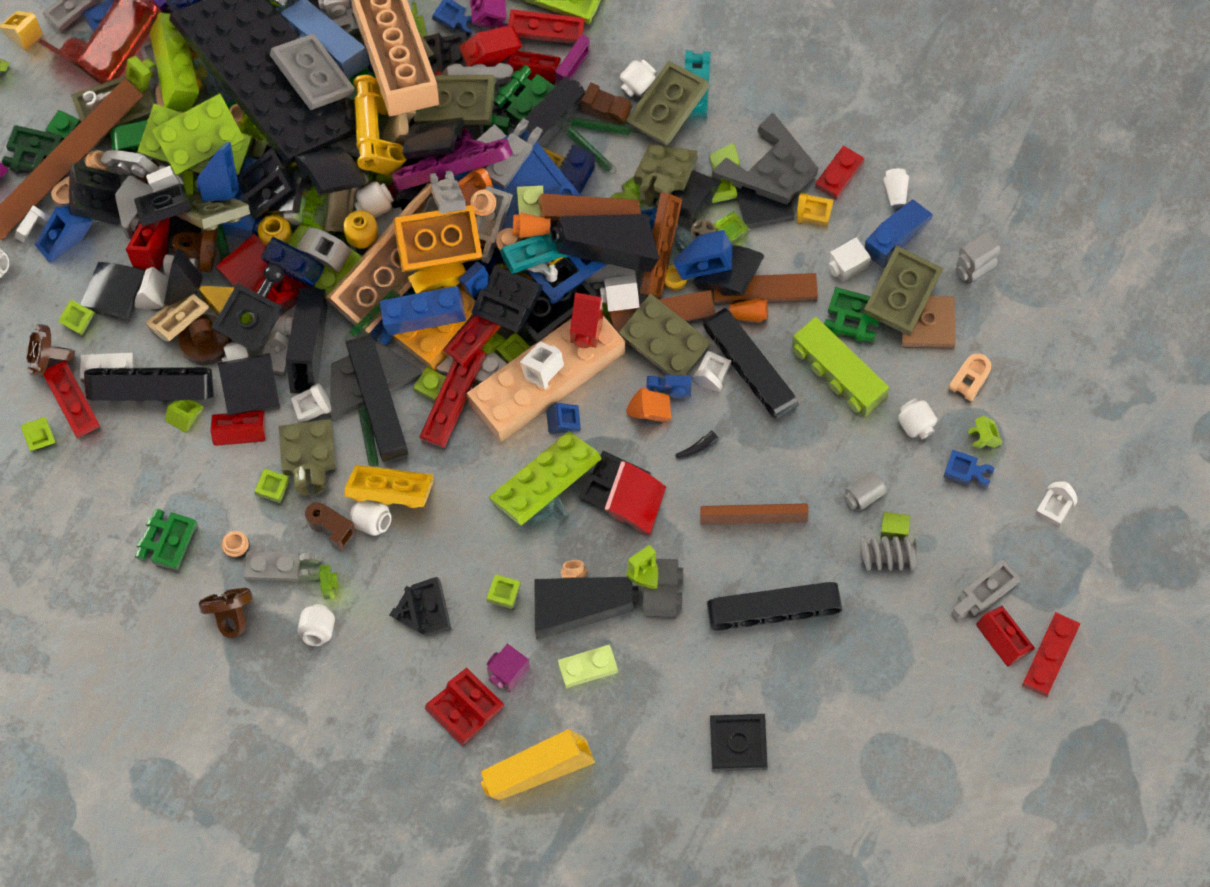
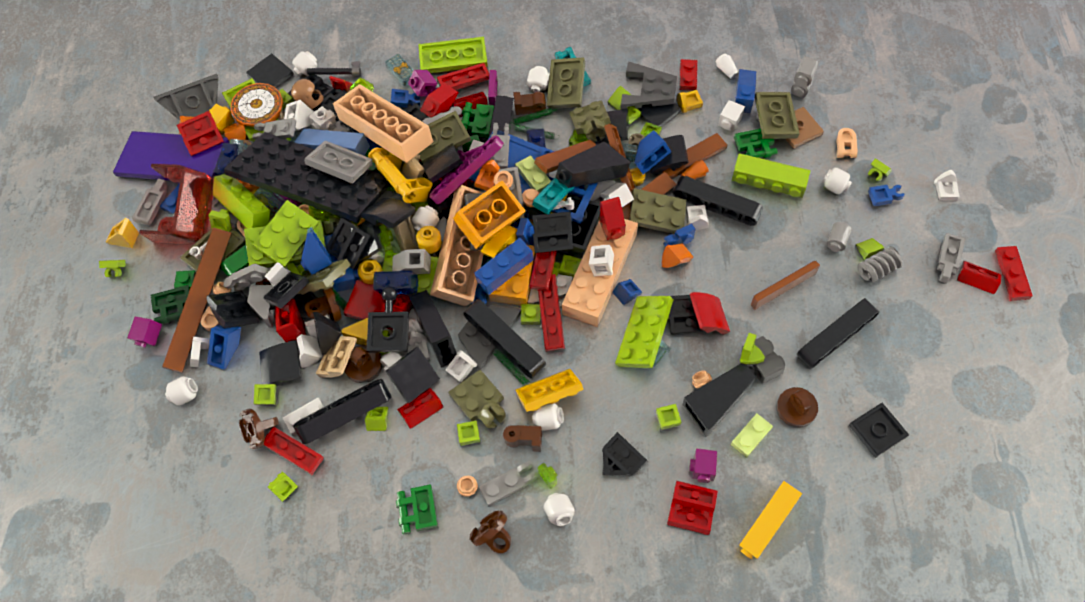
camera: 30 degrees left, 5 degrees down
green piece [346,285,403,341] -> none
light grey hinge [430,170,466,214] -> none
orange cone [513,212,551,239] -> none
black helmet [675,430,719,459] -> none
none -> reddish brown tile [777,387,818,427]

